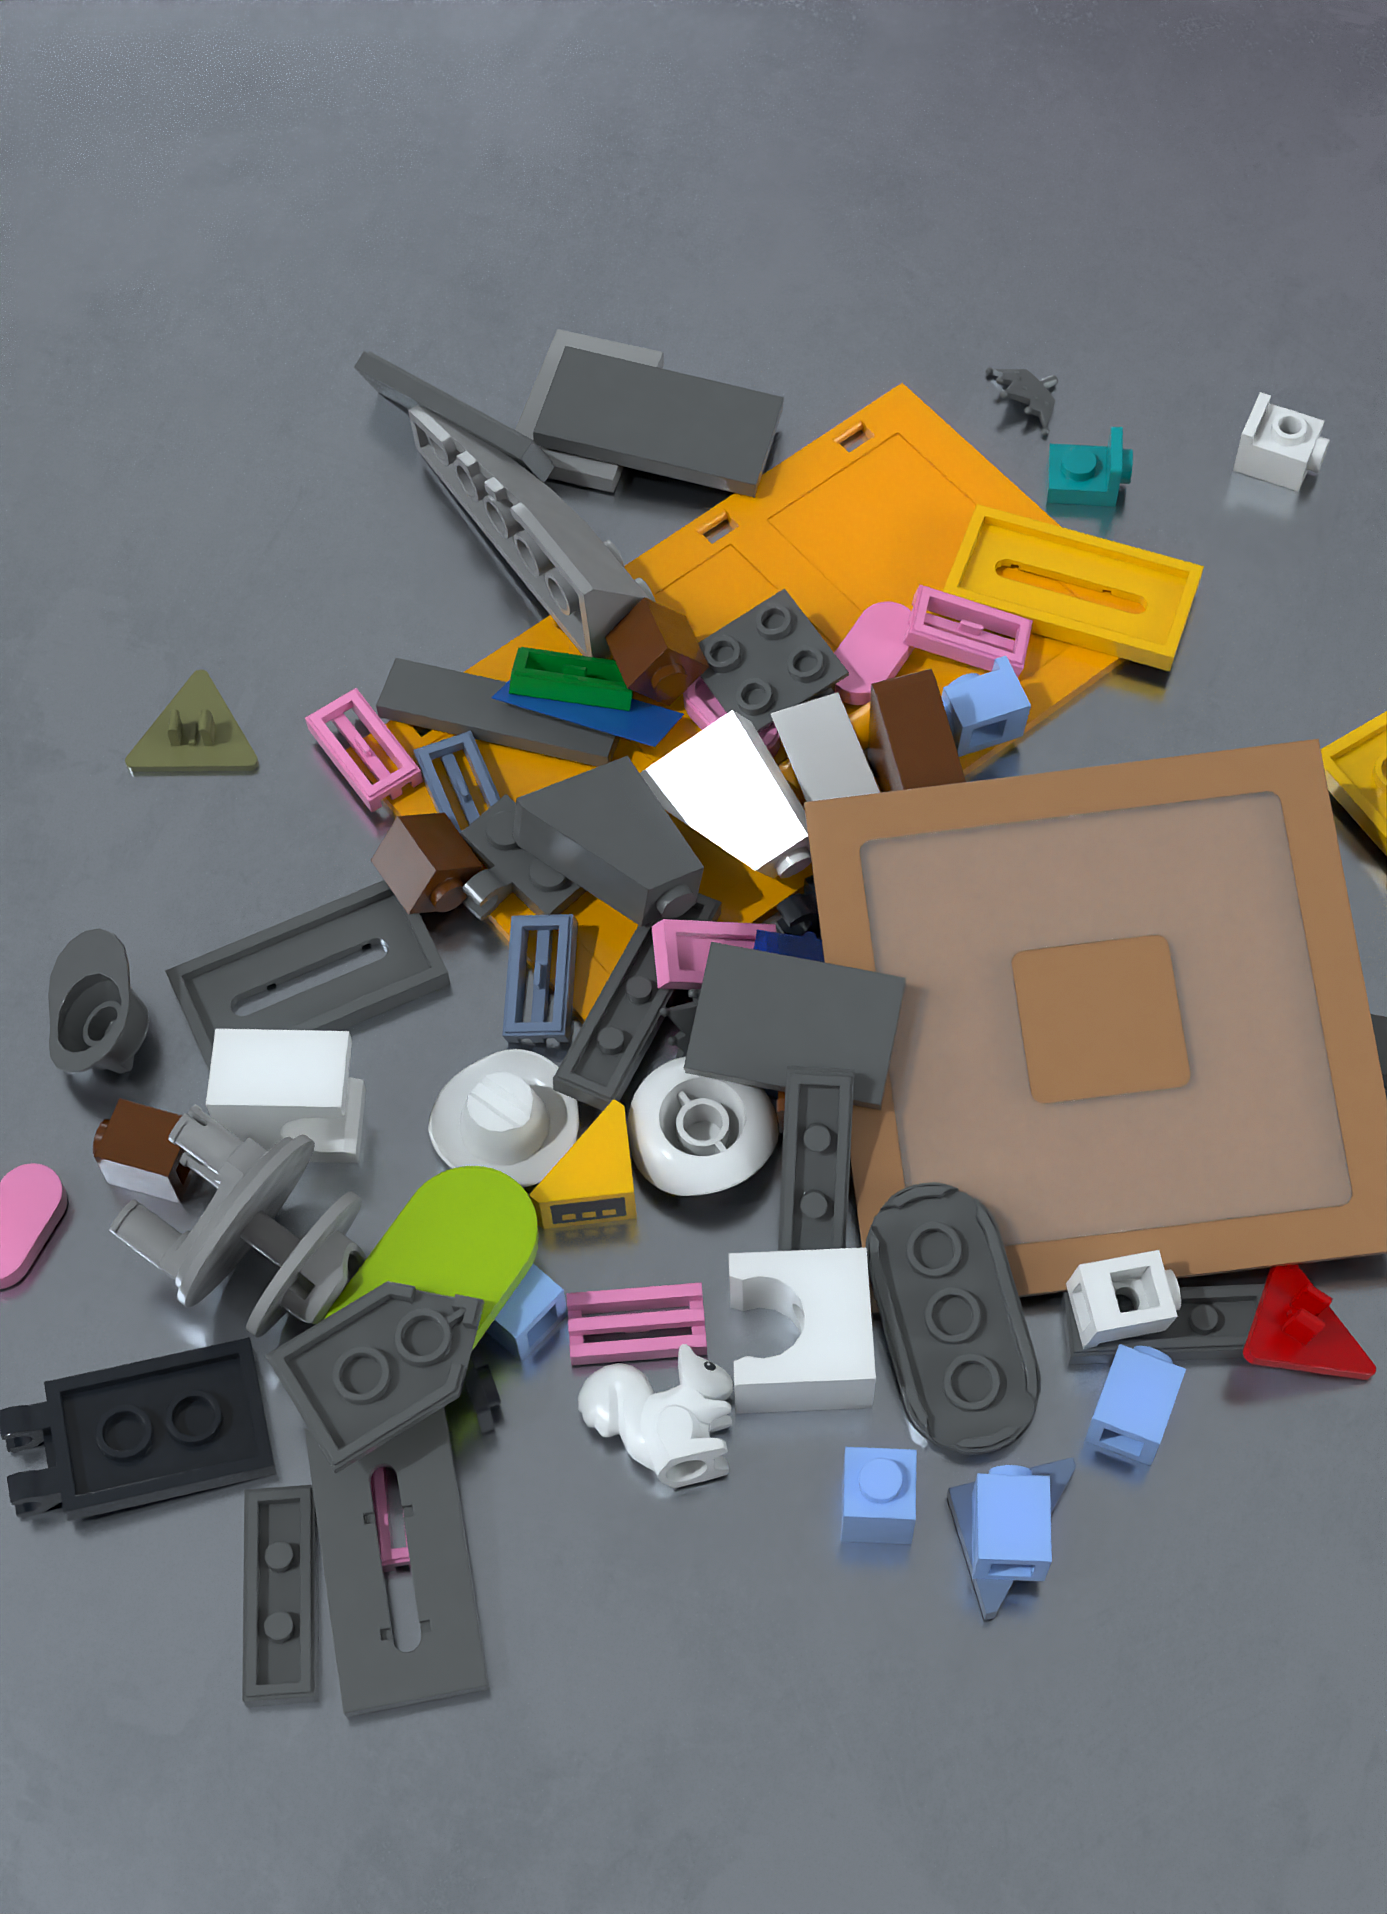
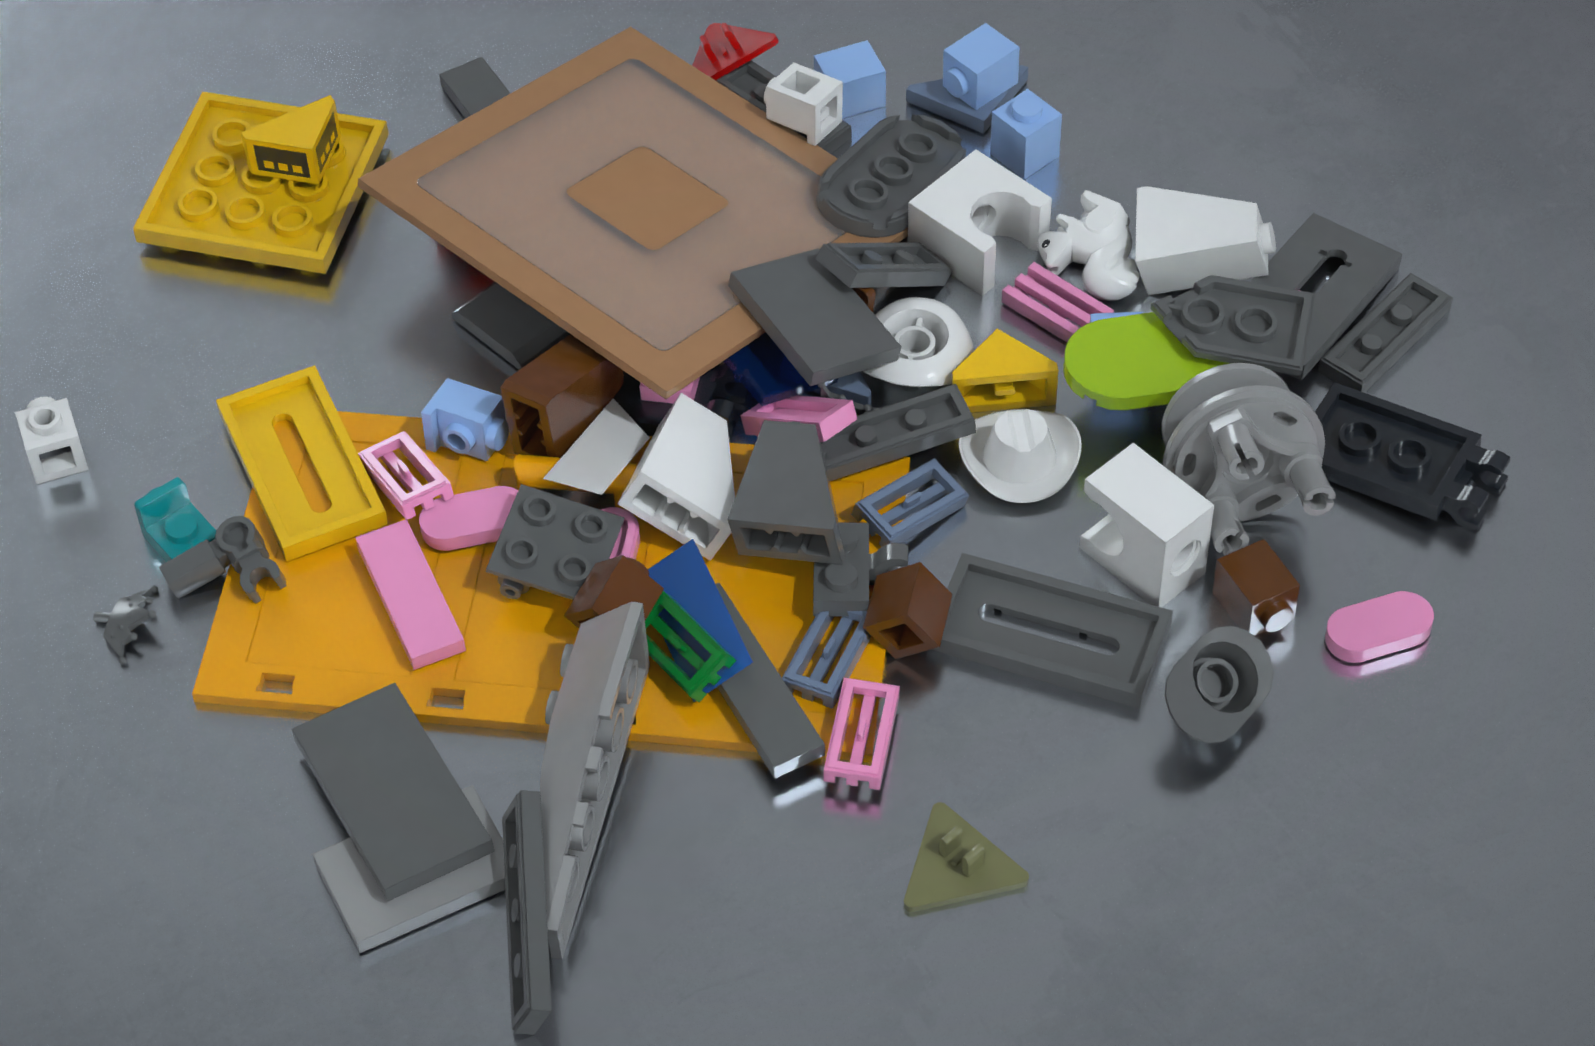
camera: 135 degrees left, 10 degrees down
none -> dark grey bar [159,516,286,603]
none -> bright pink tile [355,519,466,670]
none -> white slope [1135,186,1276,295]

